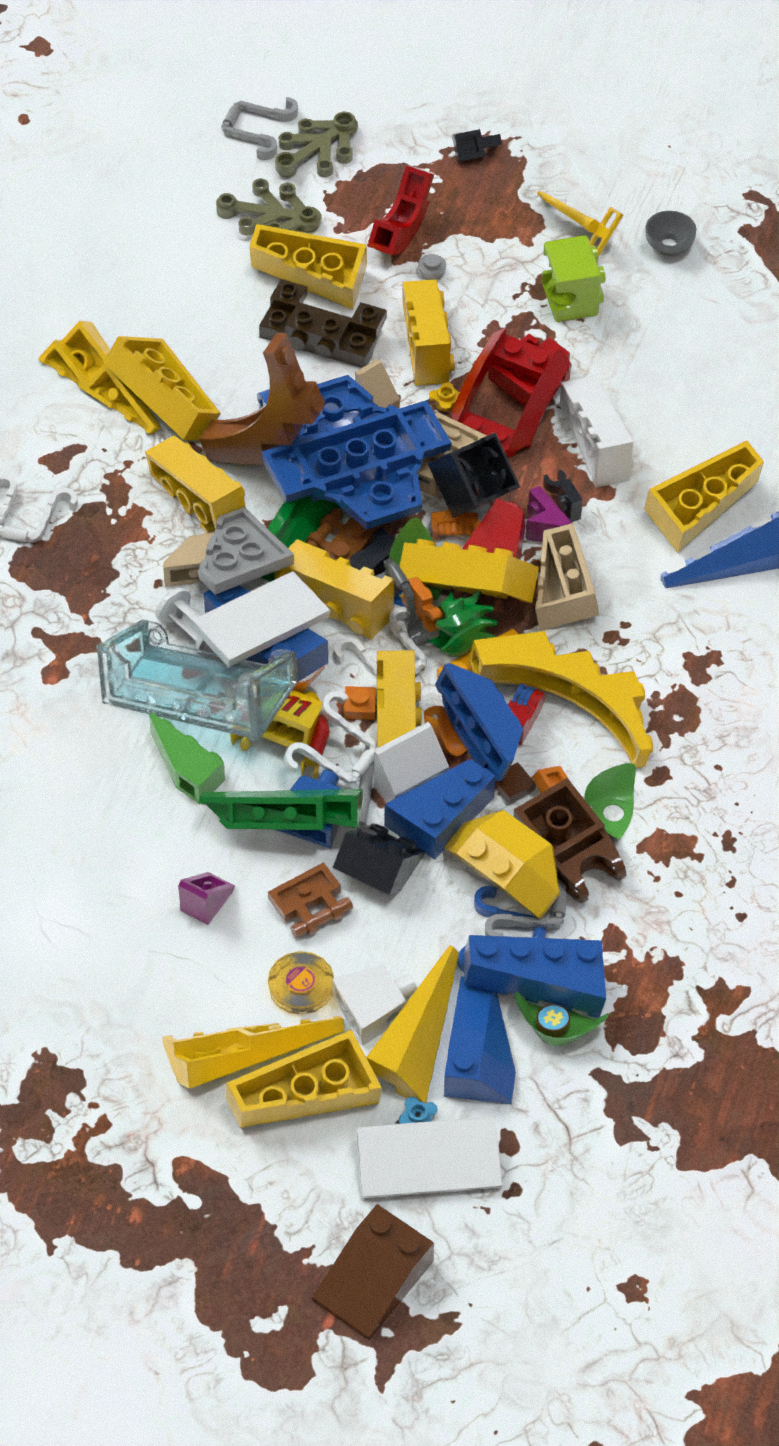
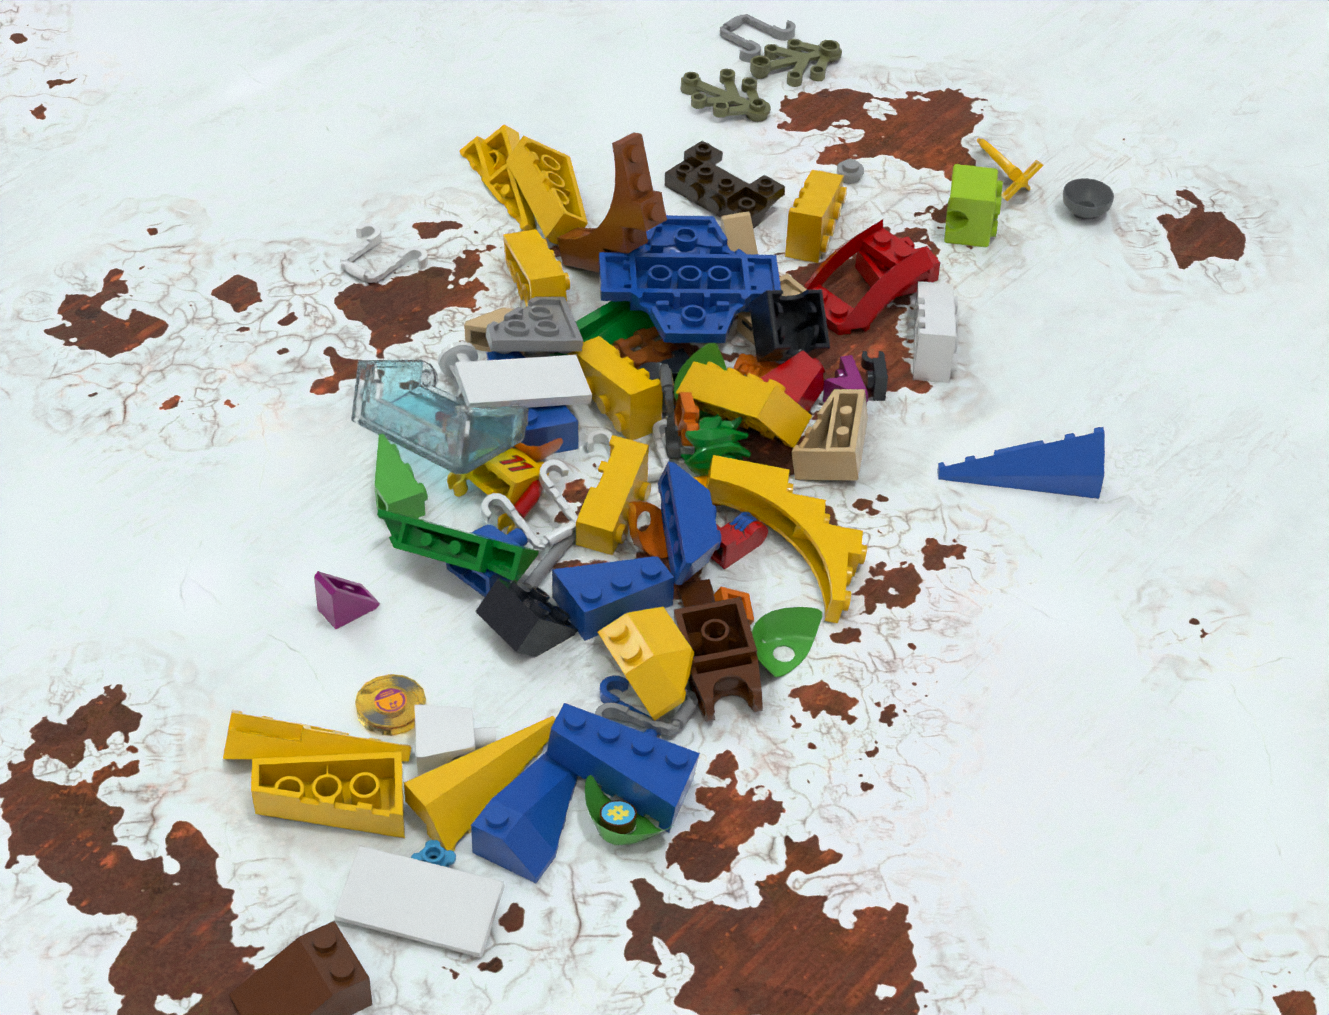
camera: 20 degrees right, 10 degrees down
yellow wedge [249,224,367,310] -> none
dark orange plate [268,862,353,938] -> none
orange plate [343,686,376,720] -> none
red arch [367,165,435,255] -> none
white slope [374,722,449,803] -> none
yellow plate [429,382,460,412] -> none
black plate [452,129,502,162] -> none
yellow wedge [644,440,764,553] -> none

